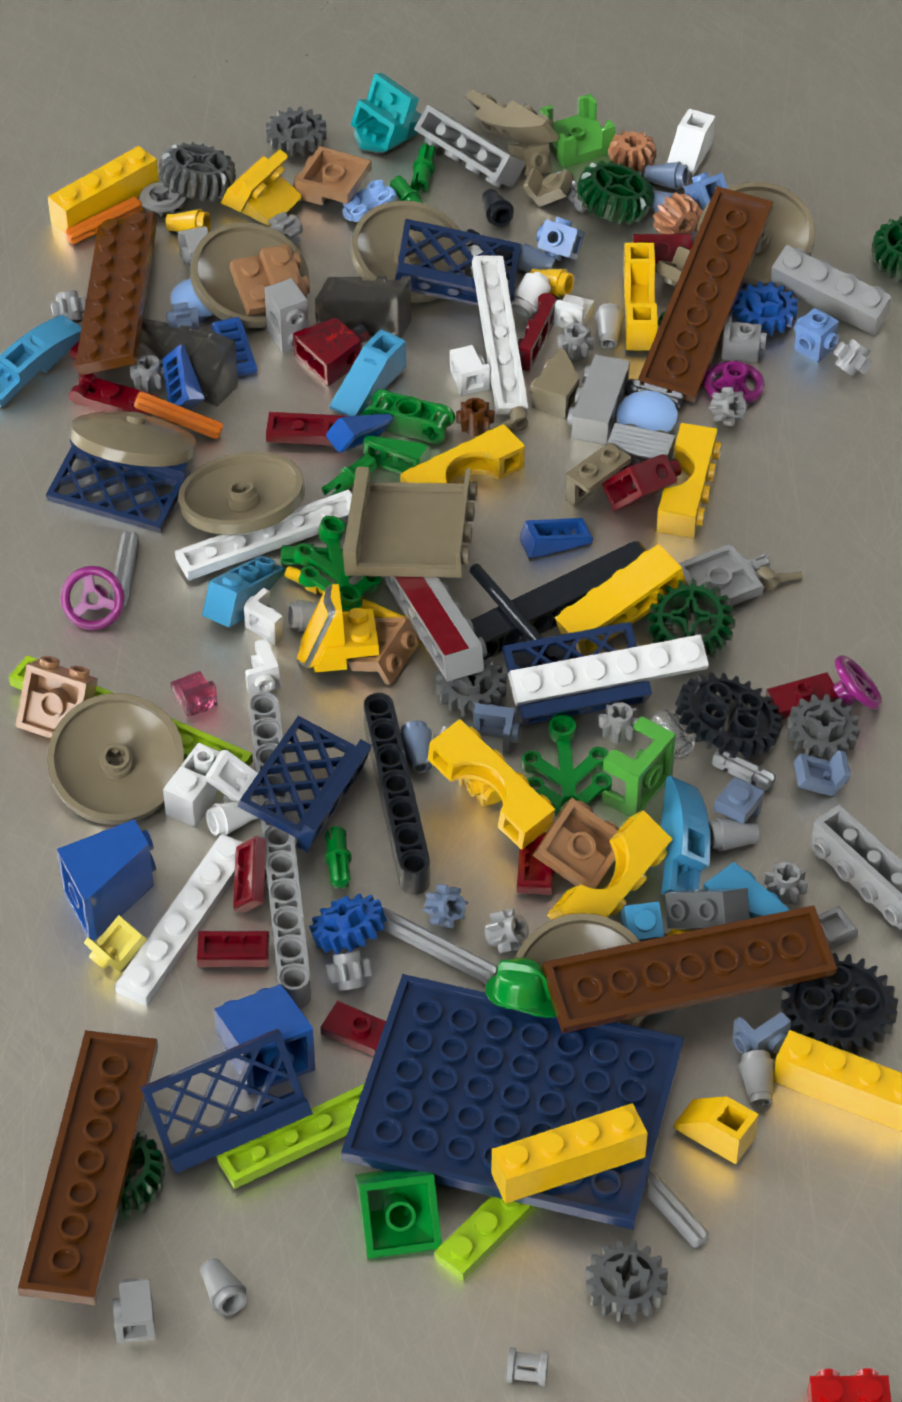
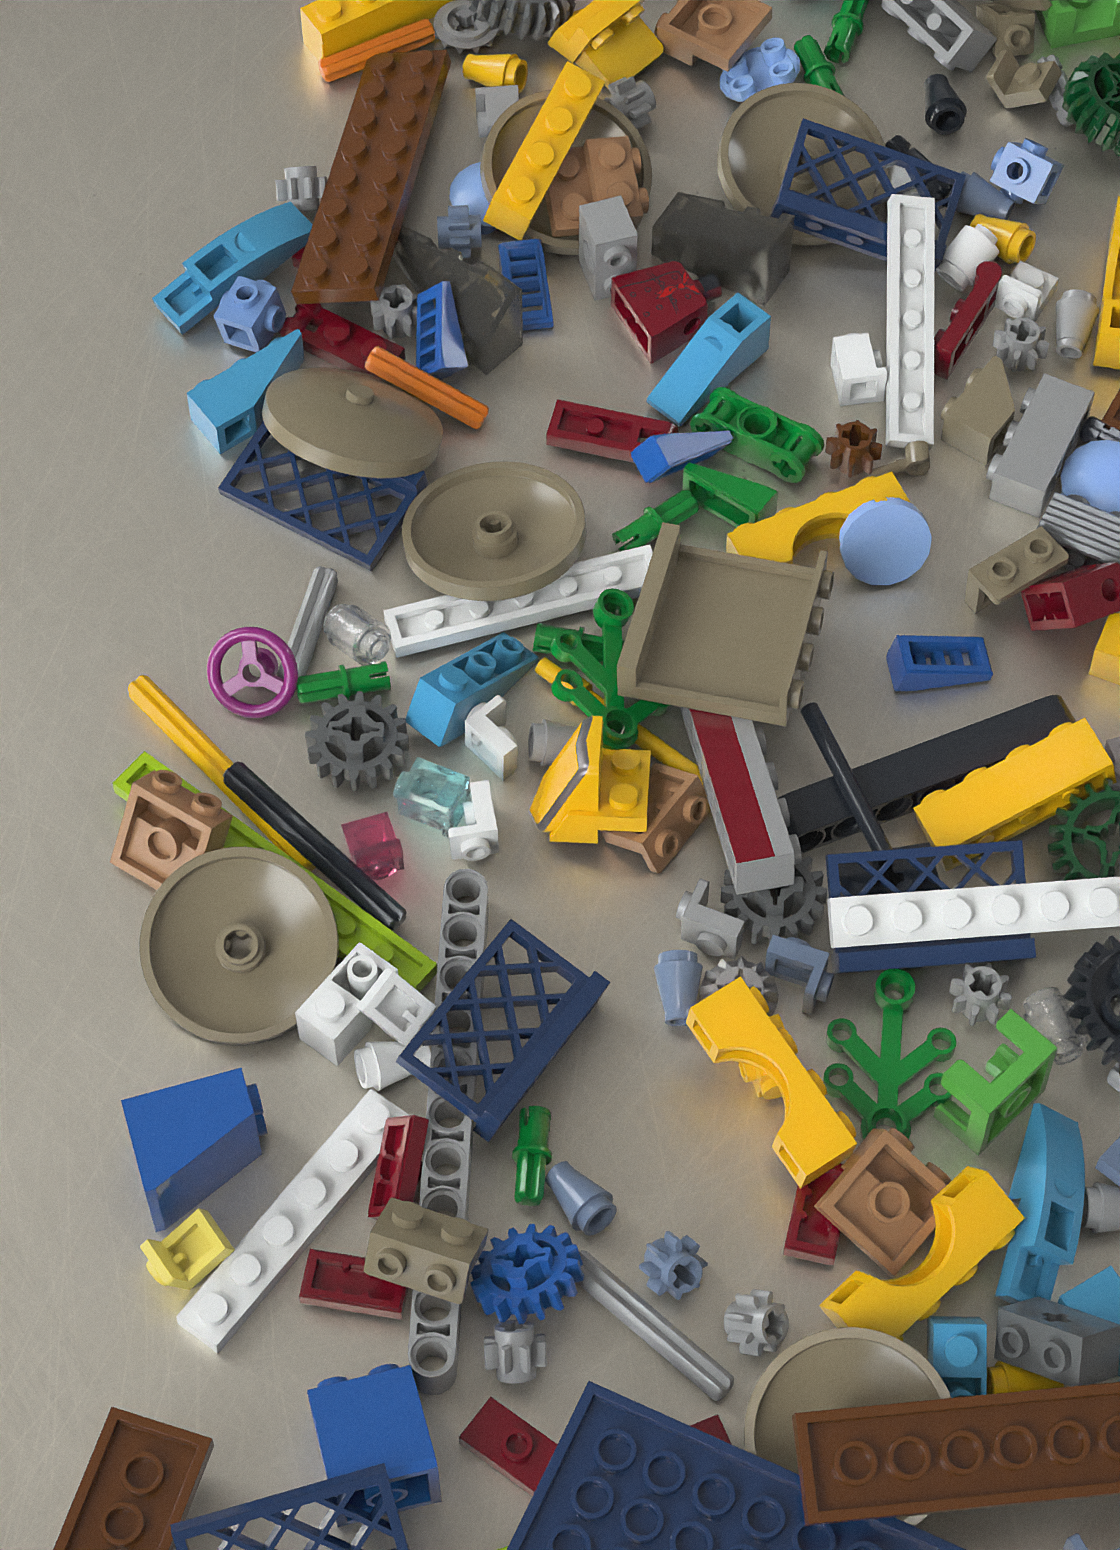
camera: 10 degrees right, 10 degrees up
black beam [364,693,430,895] -> none
green piece [485,958,557,1018] -> none
none -> yellow axle [128,675,316,872]
none -> dark azure slope [186,329,305,454]
none -> medium blue brick [214,276,286,352]
none -> black axle [223,761,407,931]
none -> green axle [296,661,391,704]
none -> dark grey gear [305,691,409,791]
none -> clear brick [323,604,391,666]
none -> dark tan bracket [364,1197,489,1304]
none -> clear light blue brick [393,757,471,838]
none -> yellow arch [483,61,606,240]
none -> sand blue cone [545,1161,617,1236]
none -> light grey bracket [676,878,744,960]
none -> light blue tile [839,497,932,585]

